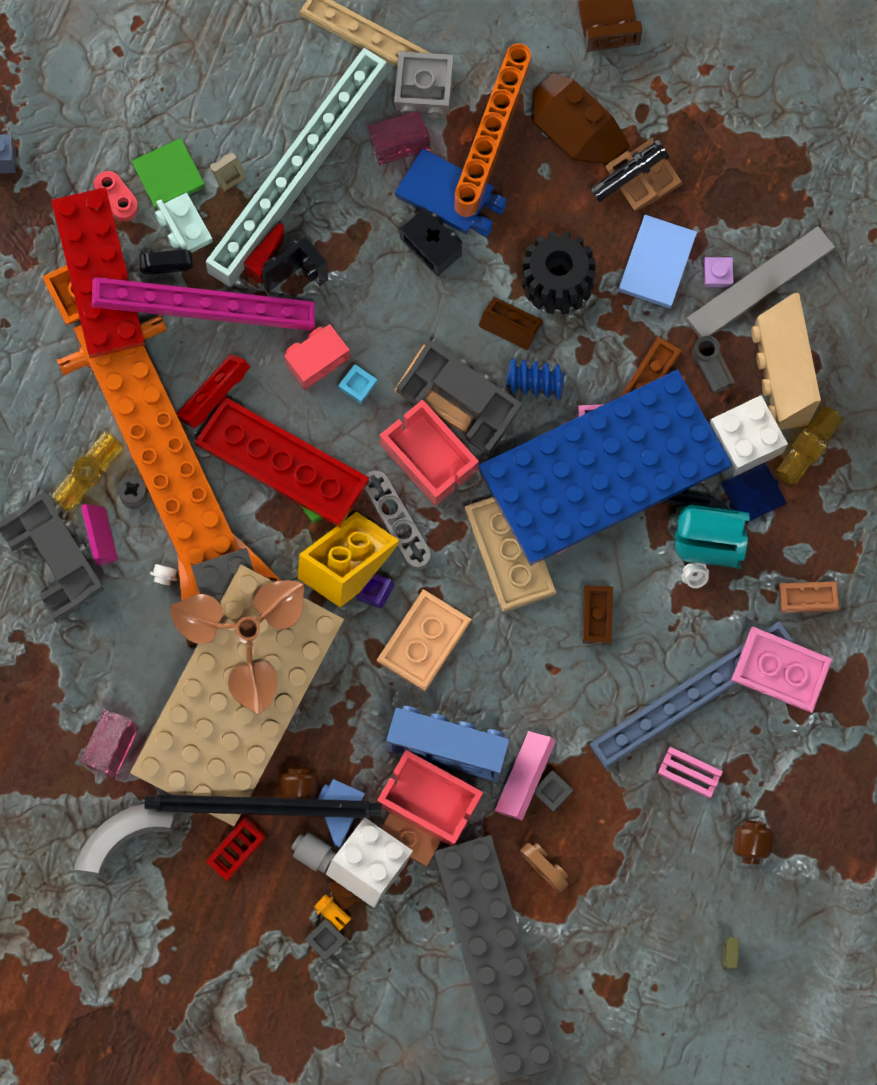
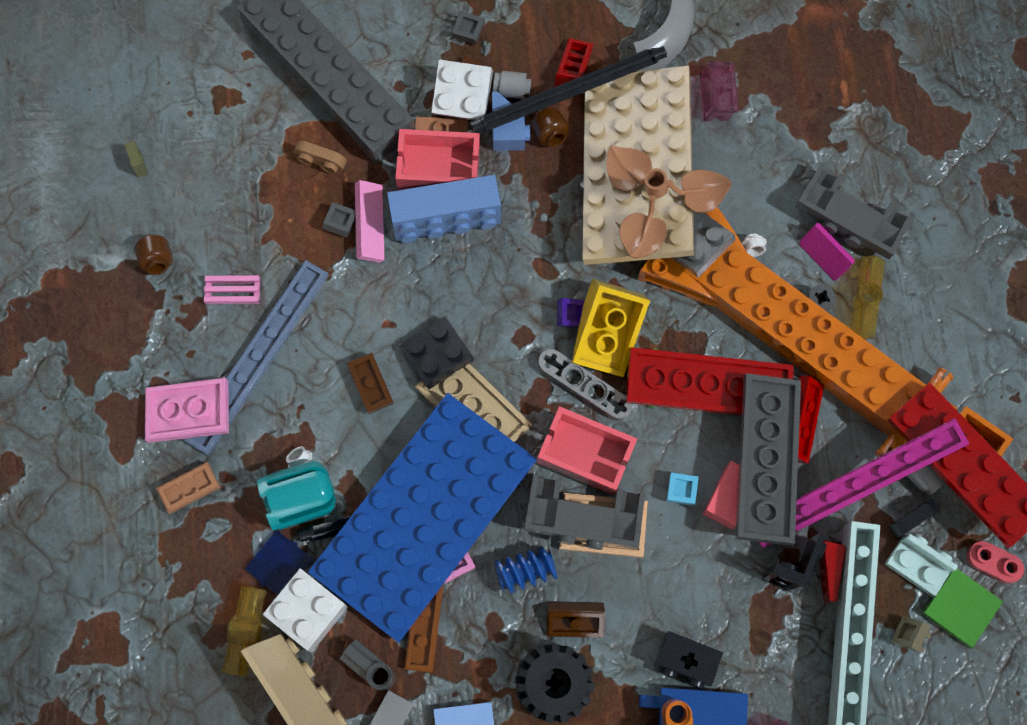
camera: 155 degrees right, 0 degrees up
light orange pin [314,894,352,931] -> none
light nougat tile [377,589,472,692] -> none
none -> black plate [399,316,474,390]
none -> dark grey plate [735,373,801,546]

